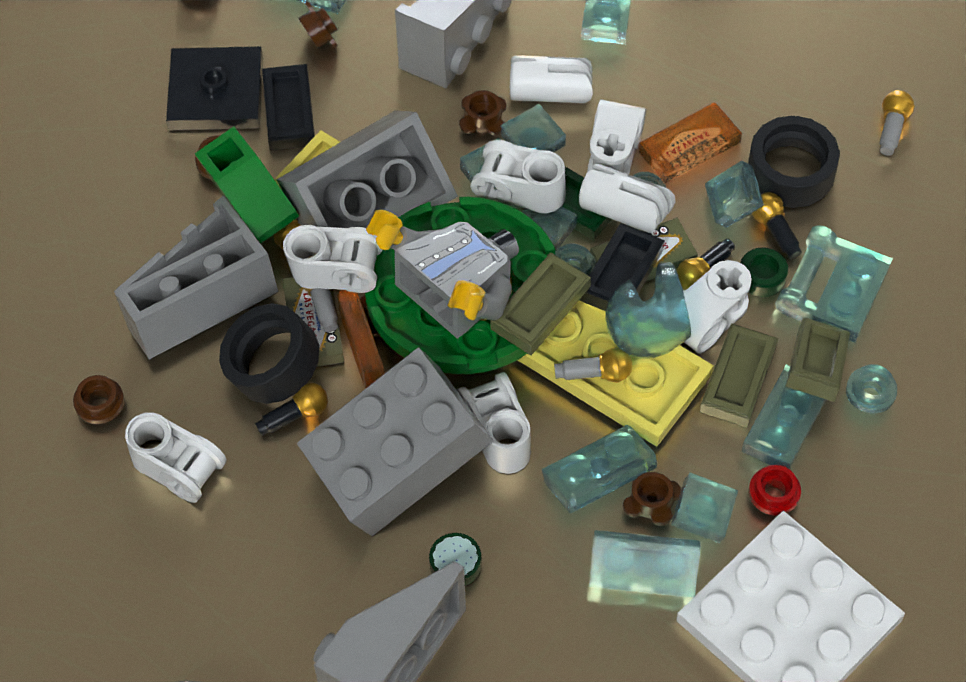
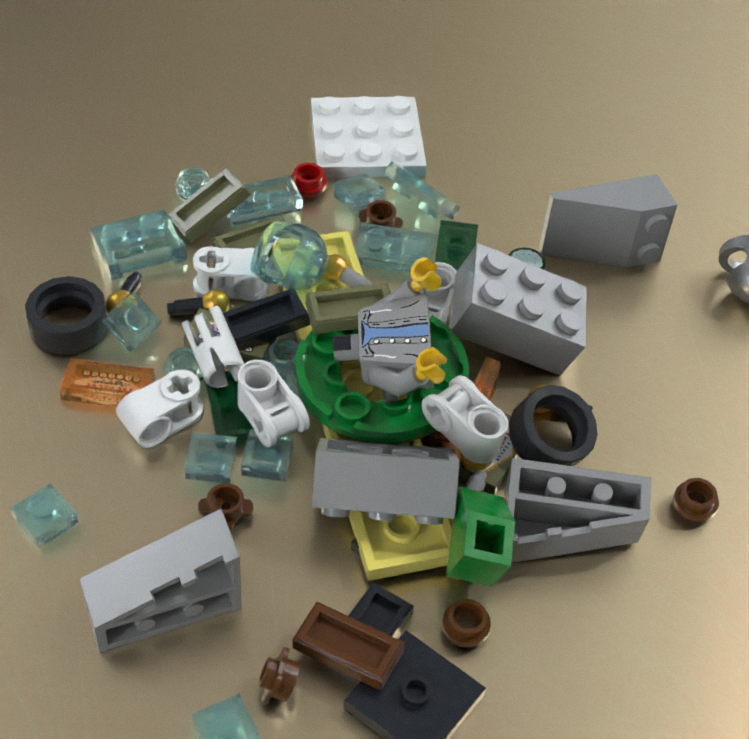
camera: 145 degrees left, 10 degrees down
white piece [125,412,227,503] -> none
white arm [510,55,593,103] -> none
dark green tile [740,247,788,297] -> none
none -> reddish brown tile [292,602,405,691]
none -> clear green plate [434,220,478,271]

